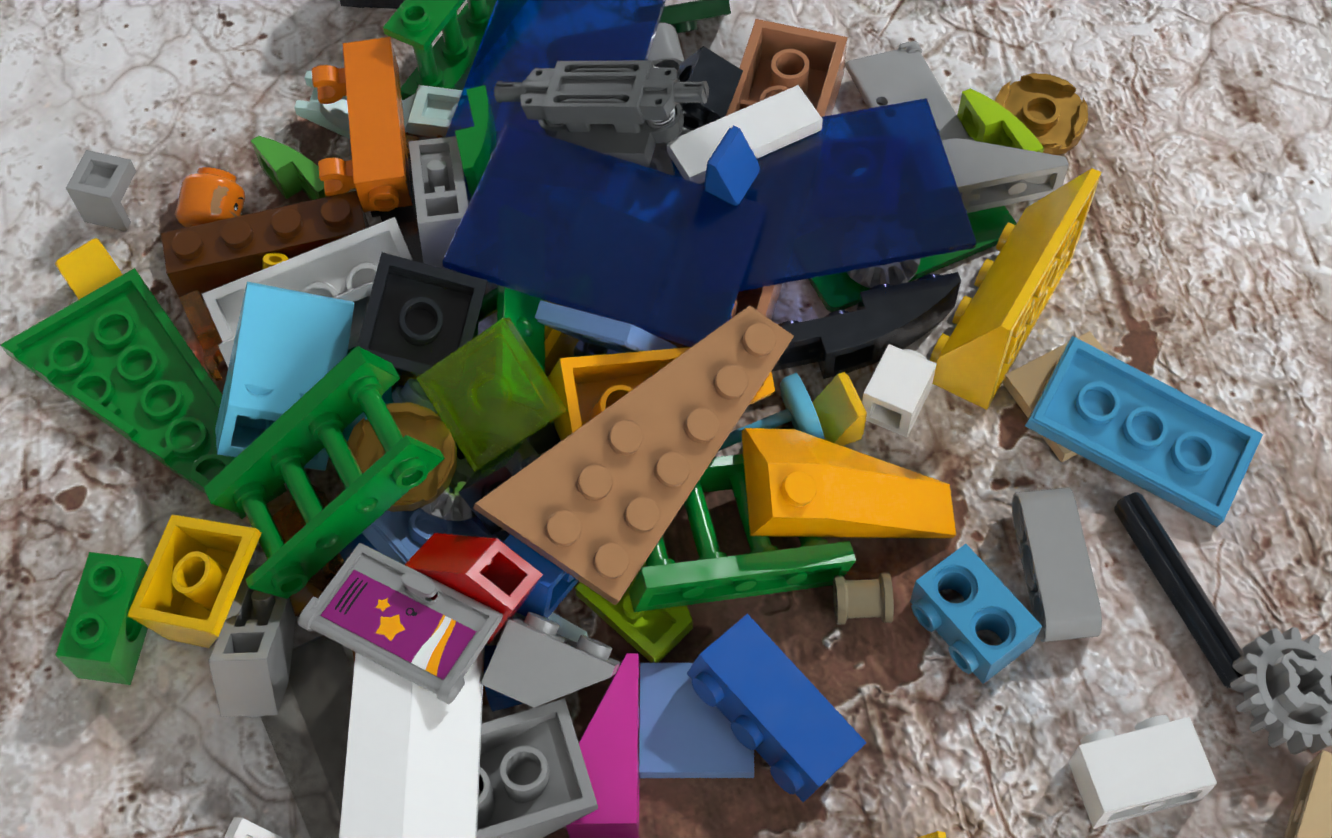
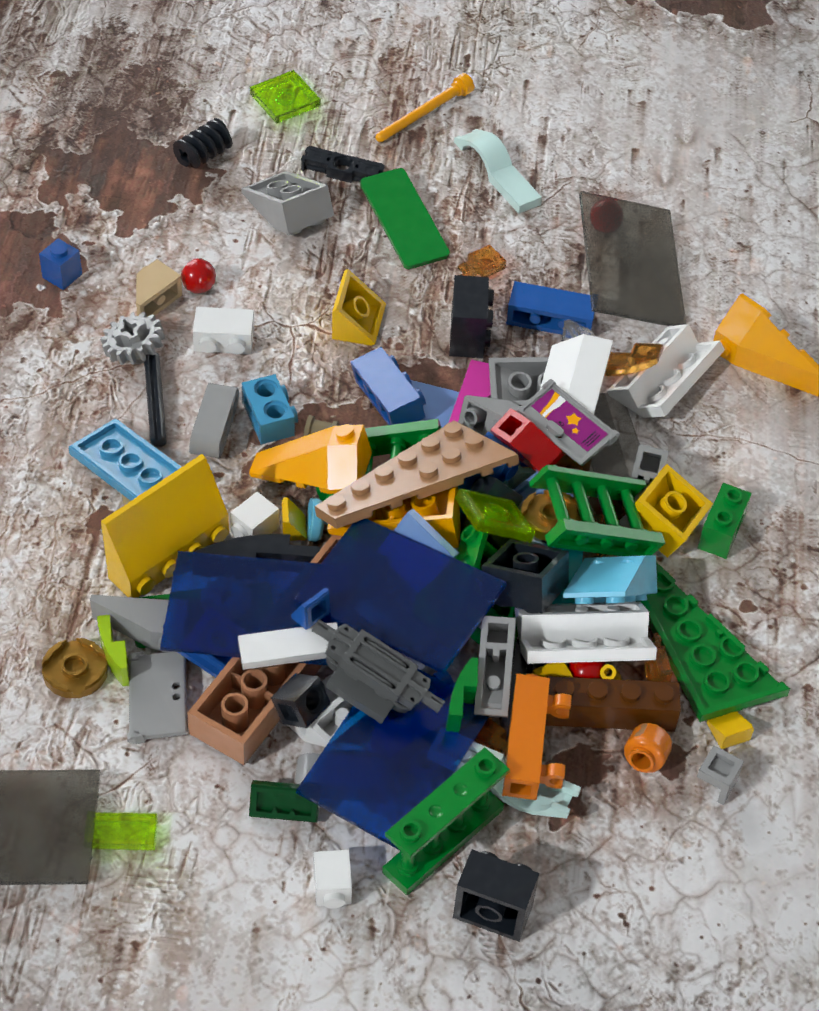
camera: 170 degrees left, 10 degrees down
bright green slope [251,136,329,200] -> none

